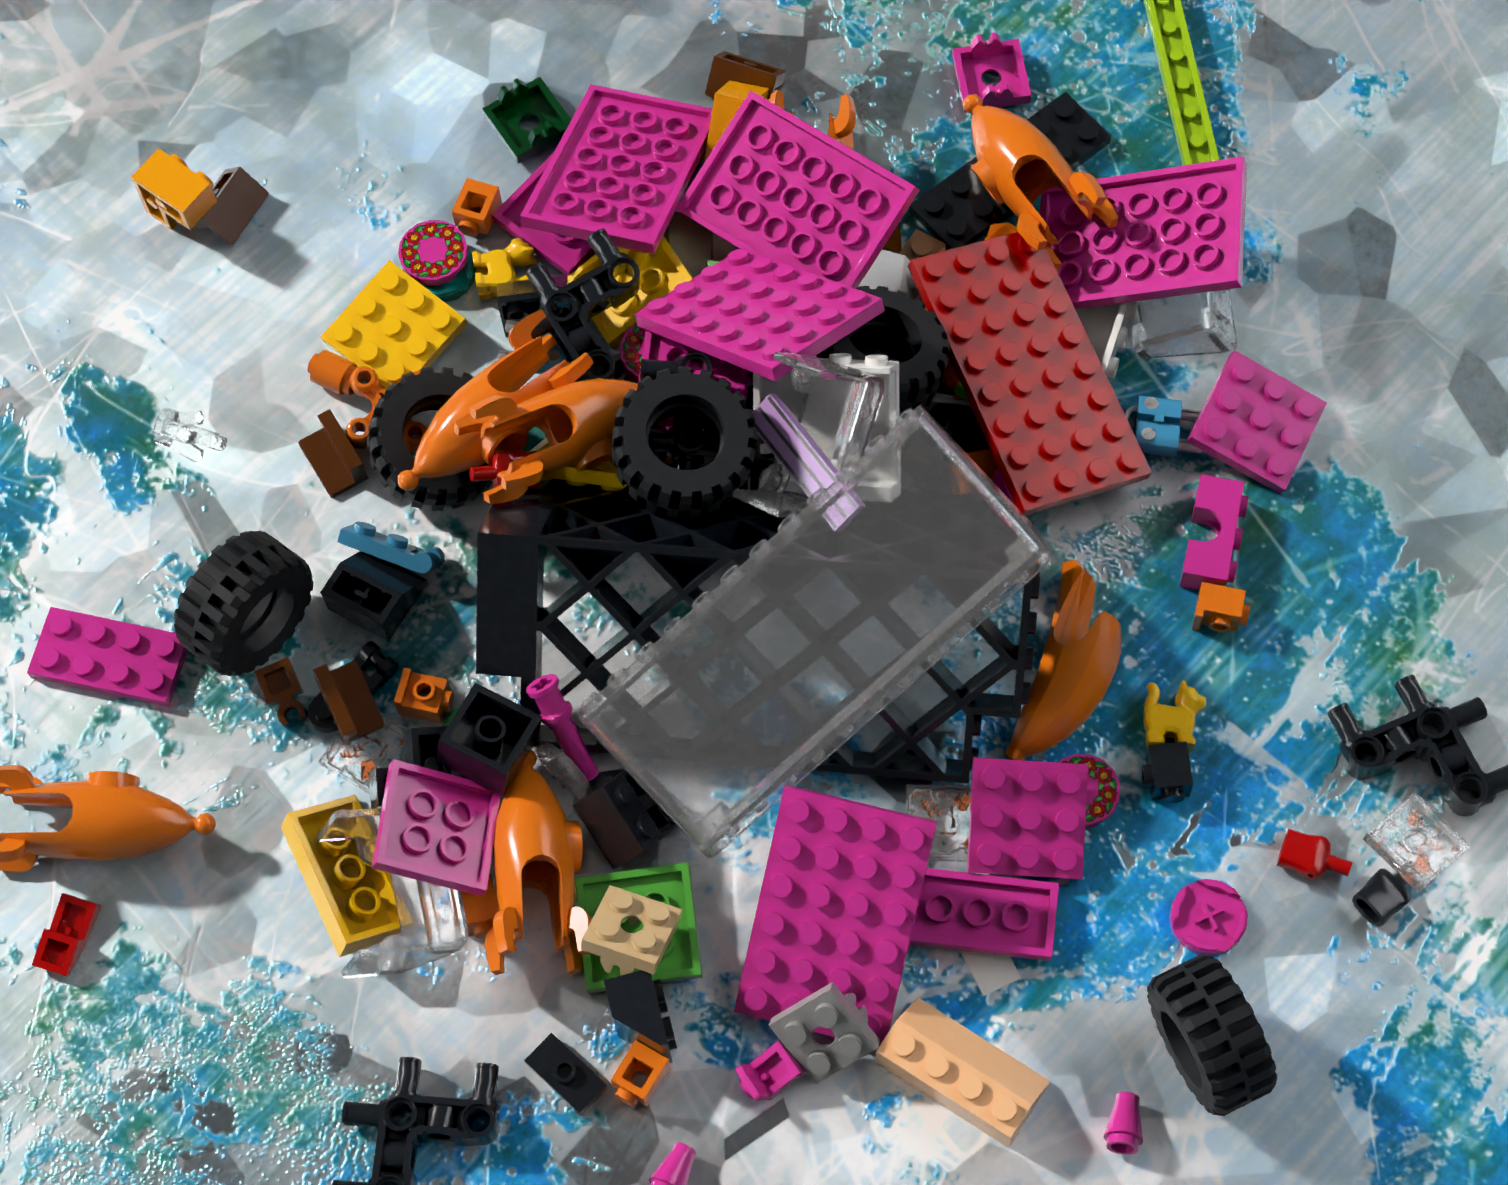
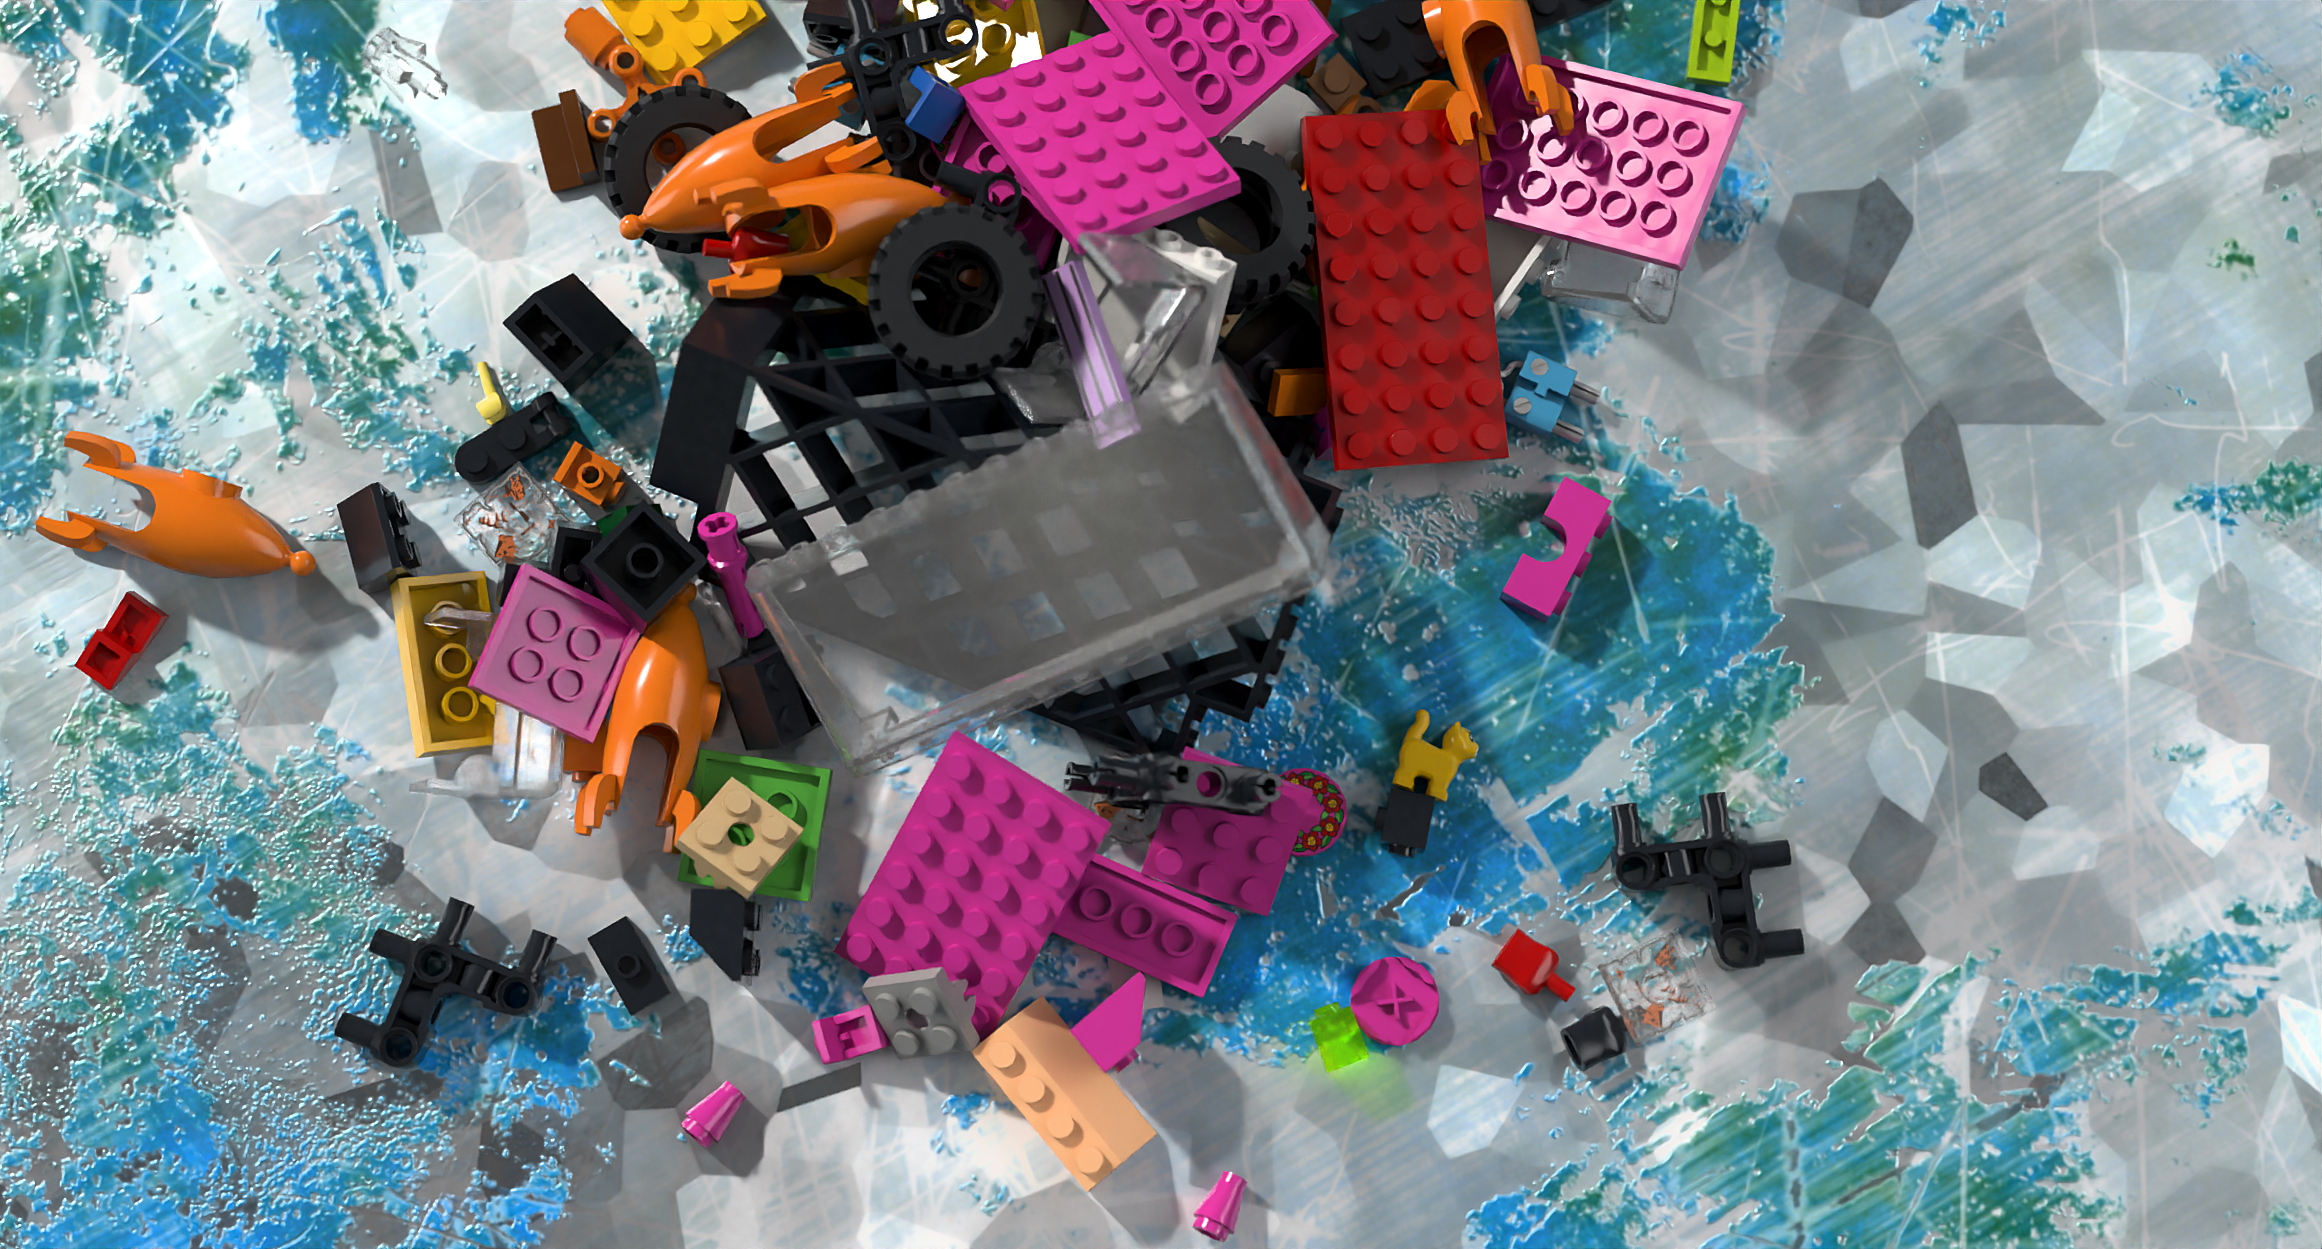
camera: 15 degrees right, 15 degrees up
dark pink plate [27,607,188,707] -> none
black tyre [174,531,313,676] -> none
reddish brown plate [254,657,308,728] -> none
reddish brown panel [313,661,385,745] -> none
dark azure plate [337,522,445,573] -> none
orange brick [611,1040,671,1107] -> none
orange piece [1004,560,1122,760] -> none
black tyre [1147,954,1277,1116] -> none
dark pink plate [1186,350,1327,494] -> none
orange brick [1192,582,1250,632] -> none
none -> black slope [337,482,422,595]
none -> light yellow hand [476,362,508,425]
none -> blue panel [905,65,965,144]
none -> black pin [1064,754,1282,817]
none -> dark pink slope [1070,971,1146,1073]
none -> clear neon green brick [1307,1001,1370,1073]

